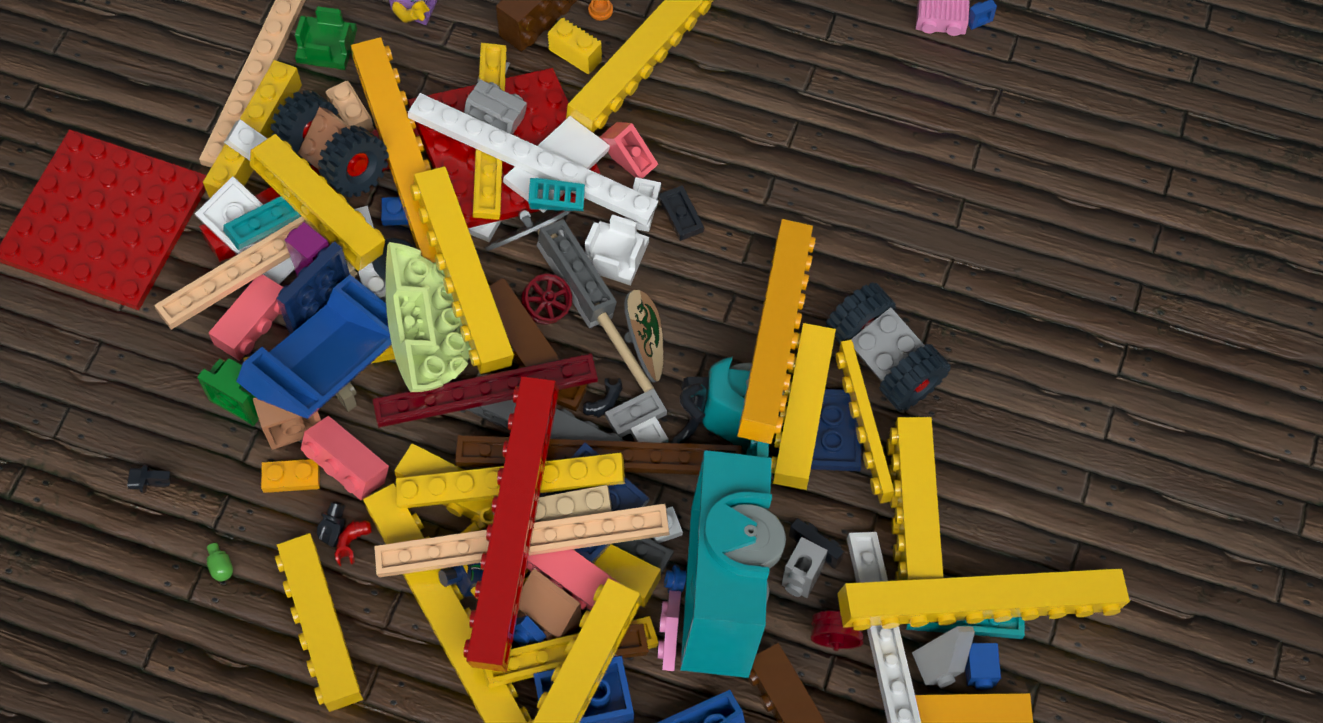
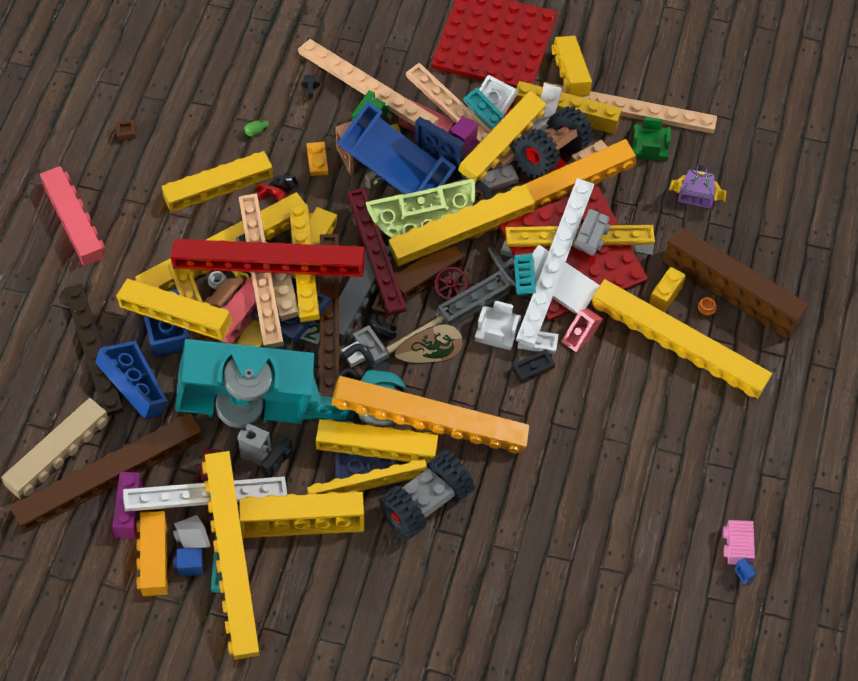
camera: 85 degrees right, 5 degrees down
coral brick [301,416,389,500] -> none
blue plate [513,615,546,646] -> none
none -> light nougat plate [298,39,439,126]
none -> yellow brick [551,36,592,96]

